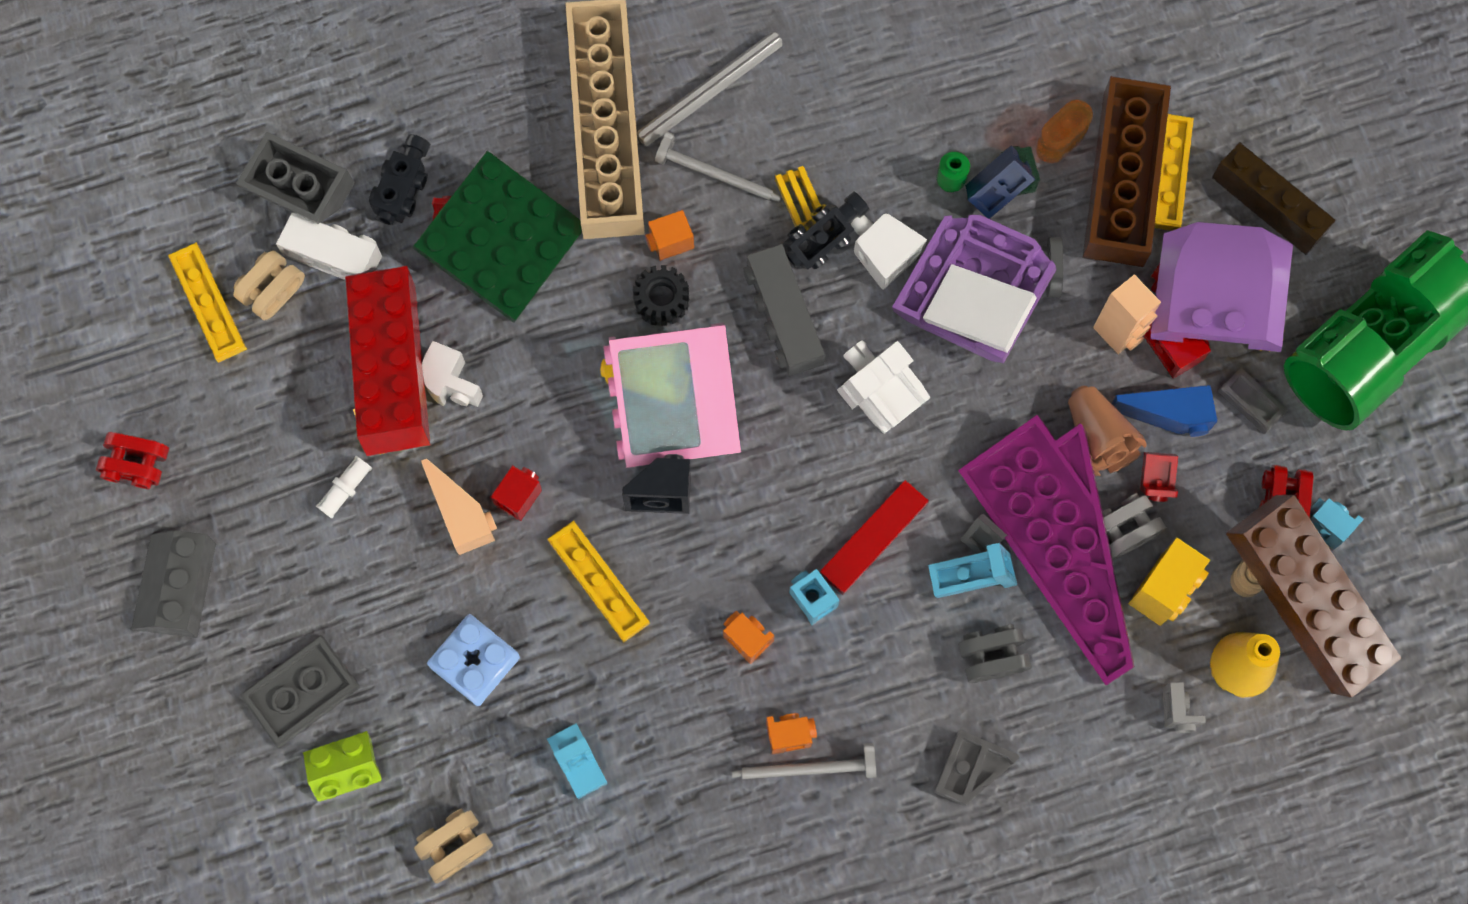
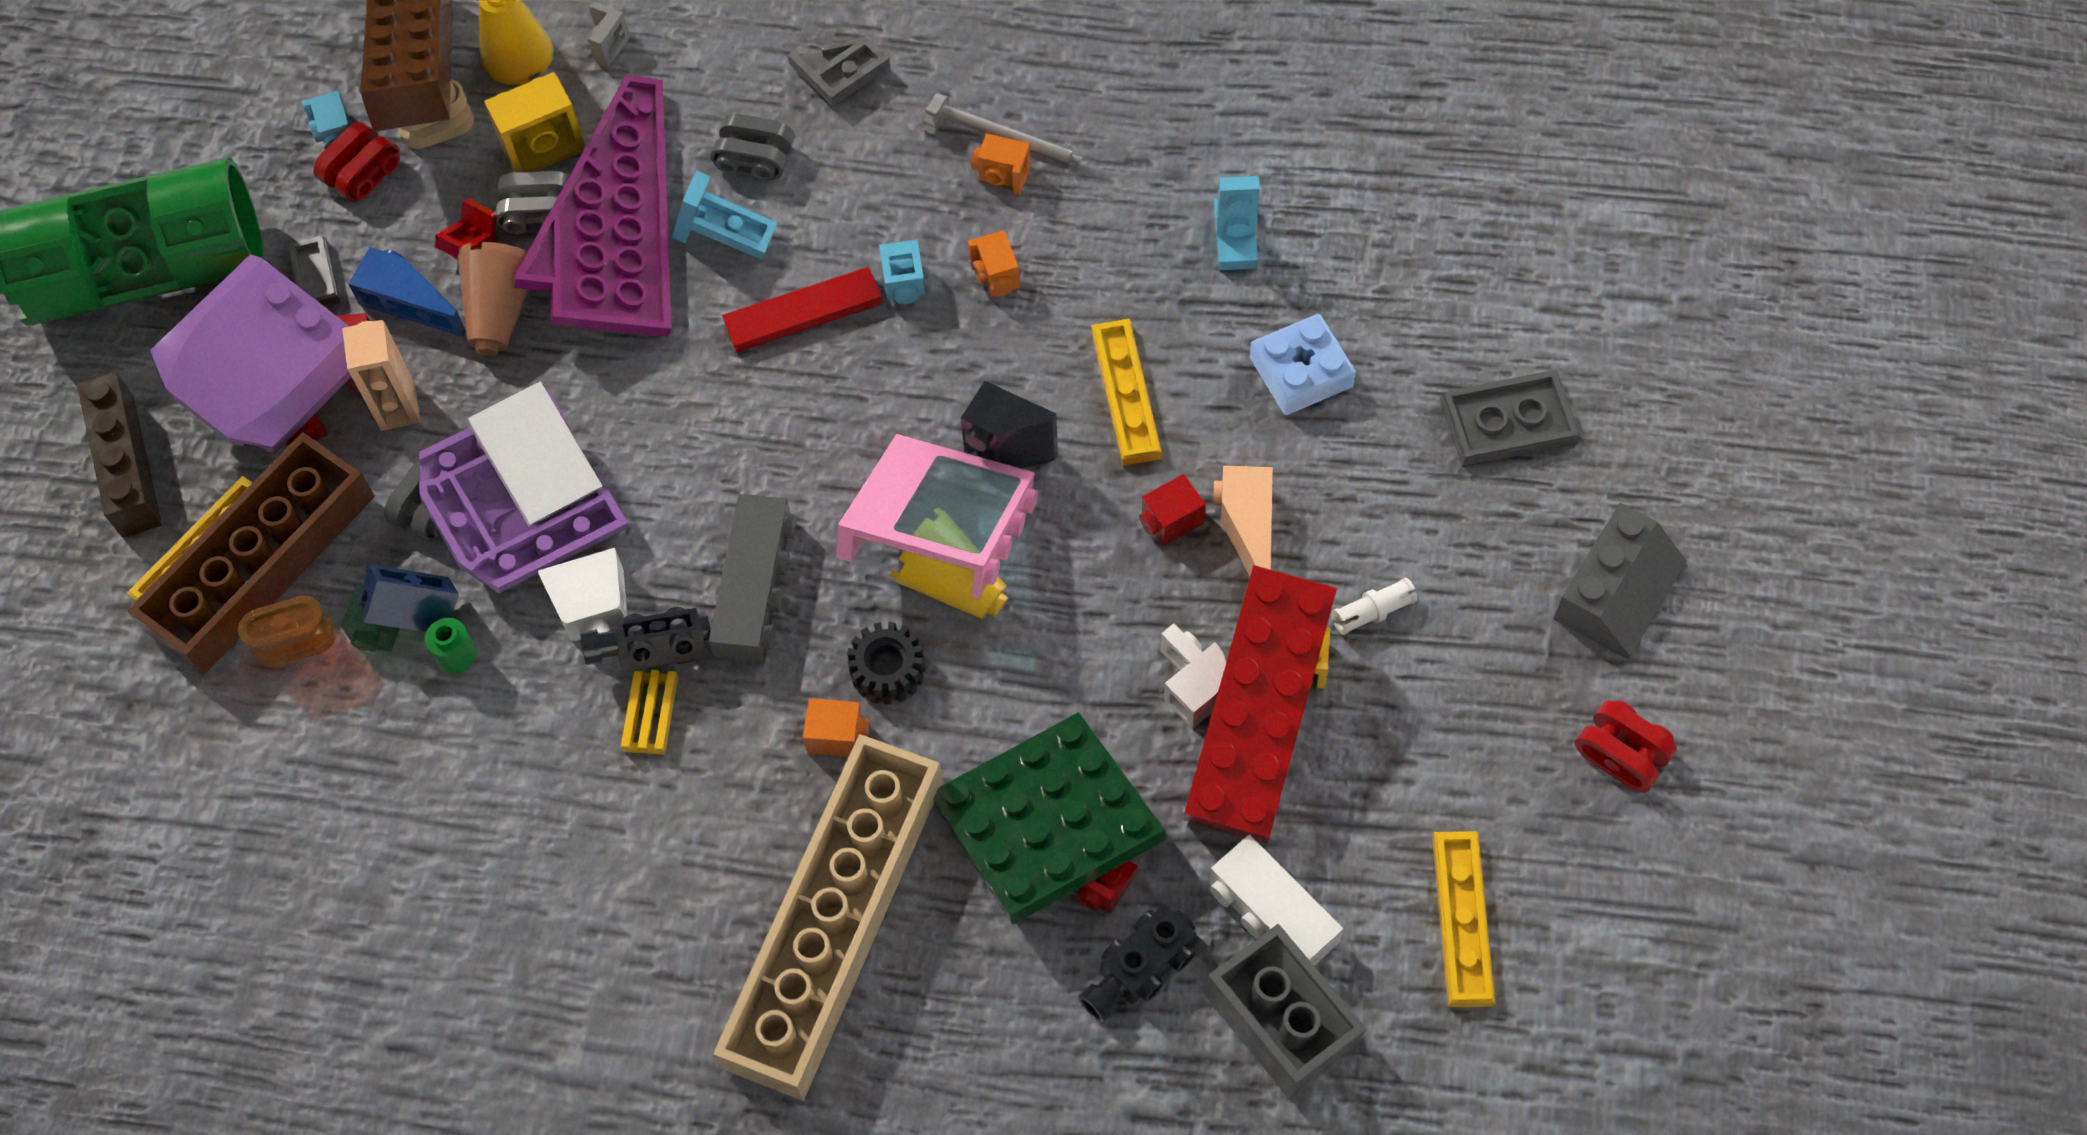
camera: 150 degrees left, 10 degrees down
tan brick [234,251,305,320] -> none
lime bracket [303,731,382,802] -> none
tan brick [414,809,493,883] -> none
light grey axle [637,32,782,146] -> none
light grey piece [655,131,781,202] -> none
white piece [837,340,930,434] -> none
dark grey plate [960,514,1007,554] -> none

